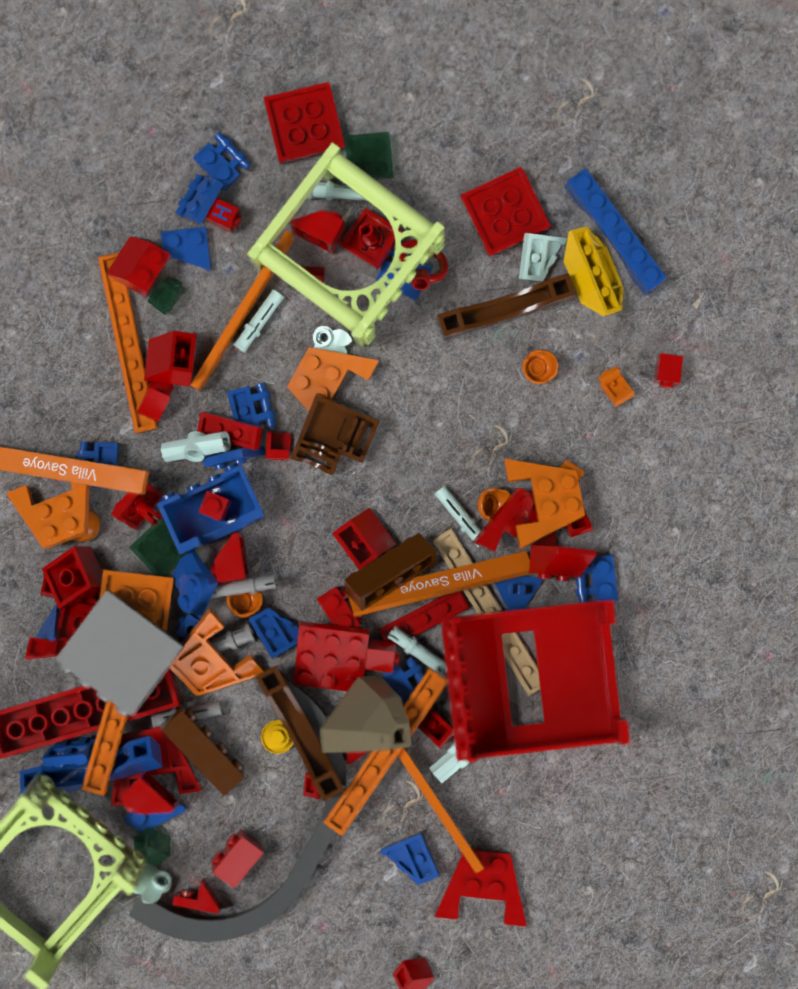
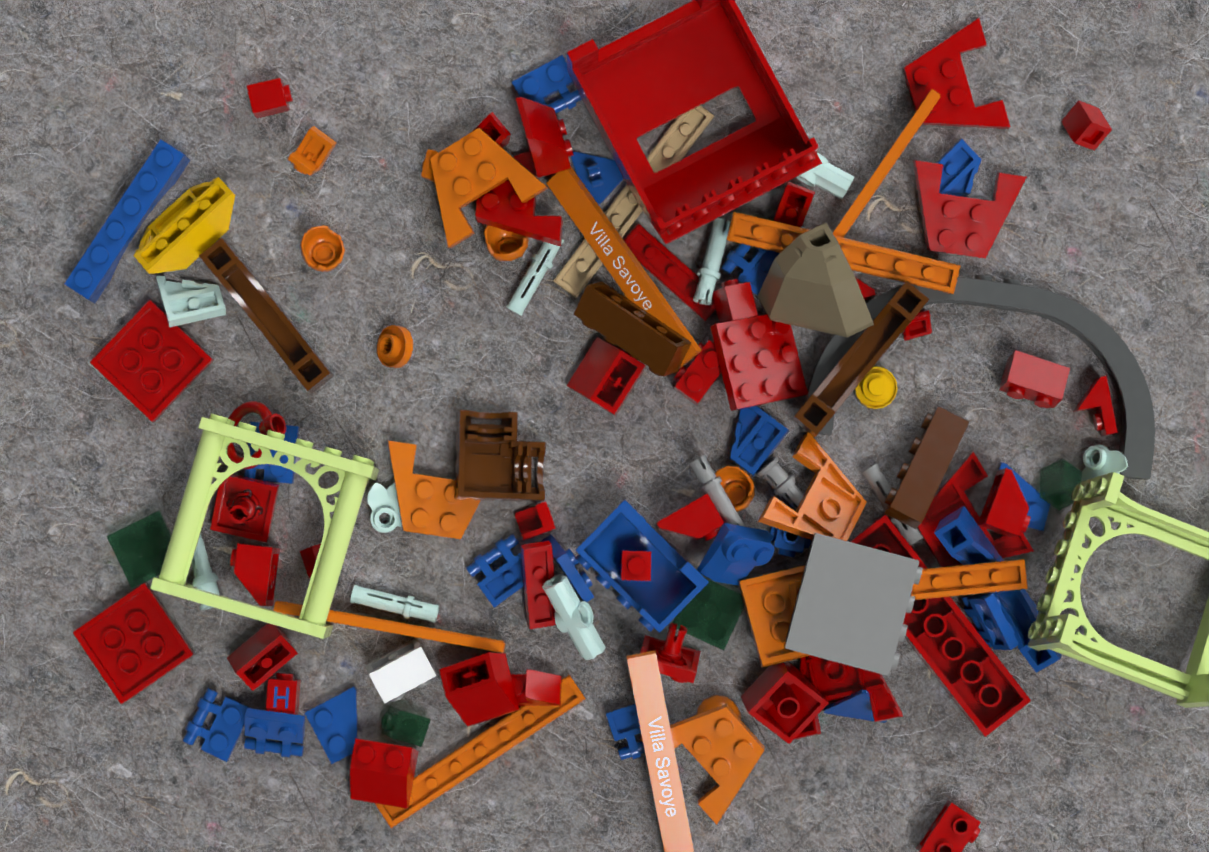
camera: 110 degrees left, 0 degrees up
none -> red brick [227,623,298,691]
none -> brick [365,638,436,704]
none -> orange plate [377,325,413,368]
none -> red wing [913,160,1027,259]

